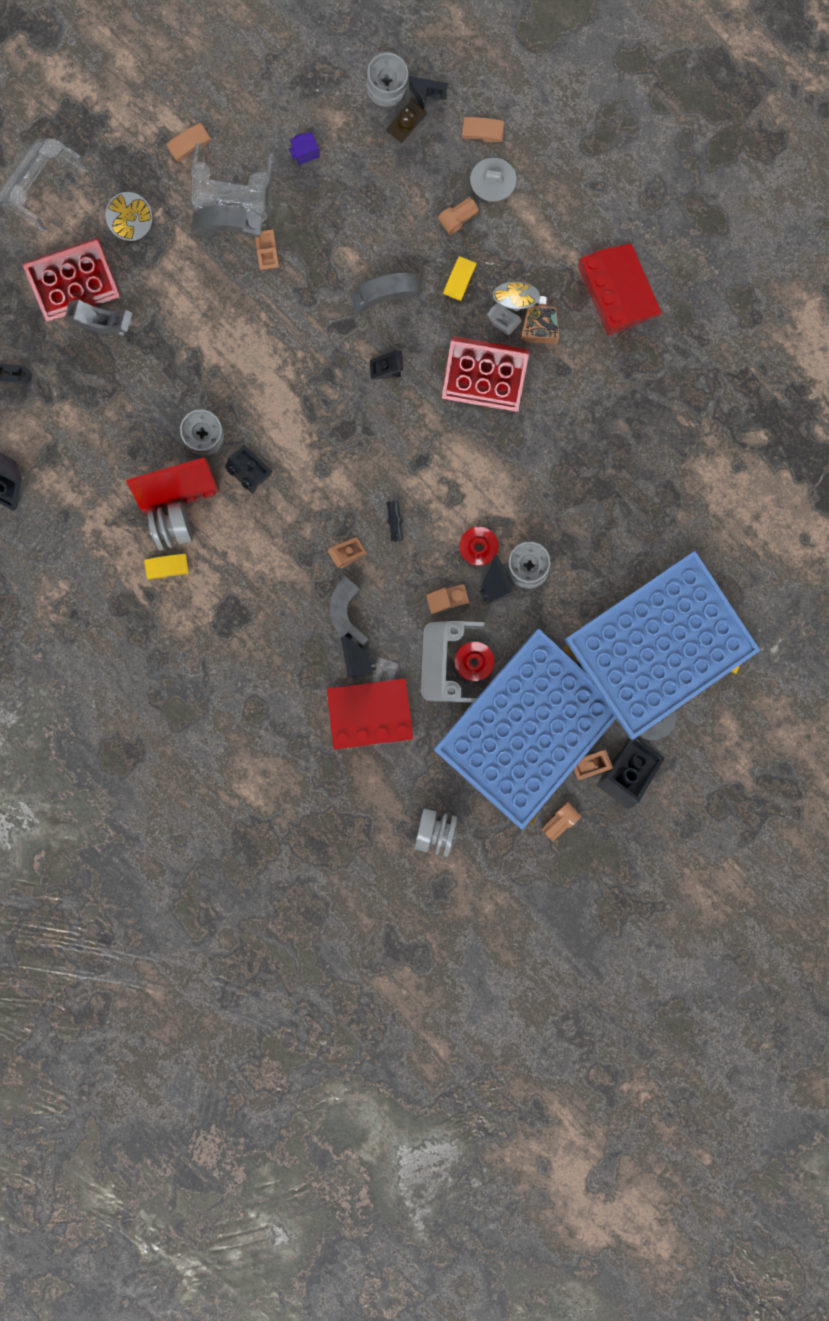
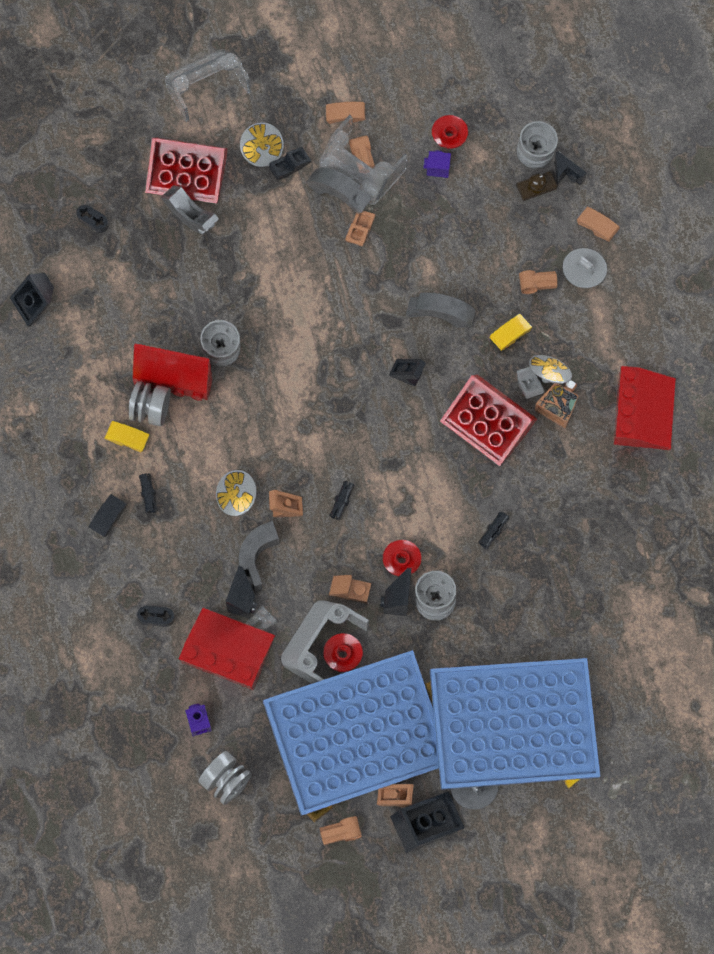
camera: 30 degrees right, 15 degrees down
black bracket [225,445,273,494] -> none
none -> black slope [88,494,127,537]
none -> black beam [137,606,175,627]
none -> black pin [139,473,158,513]
none -> dark purple brick [185,704,212,737]
none -> shield [216,470,257,516]
none -> black slope [269,147,311,181]
none -> nougat piece [349,135,375,174]
none -> red dish [432,115,468,149]
none -> black pin [478,511,510,549]

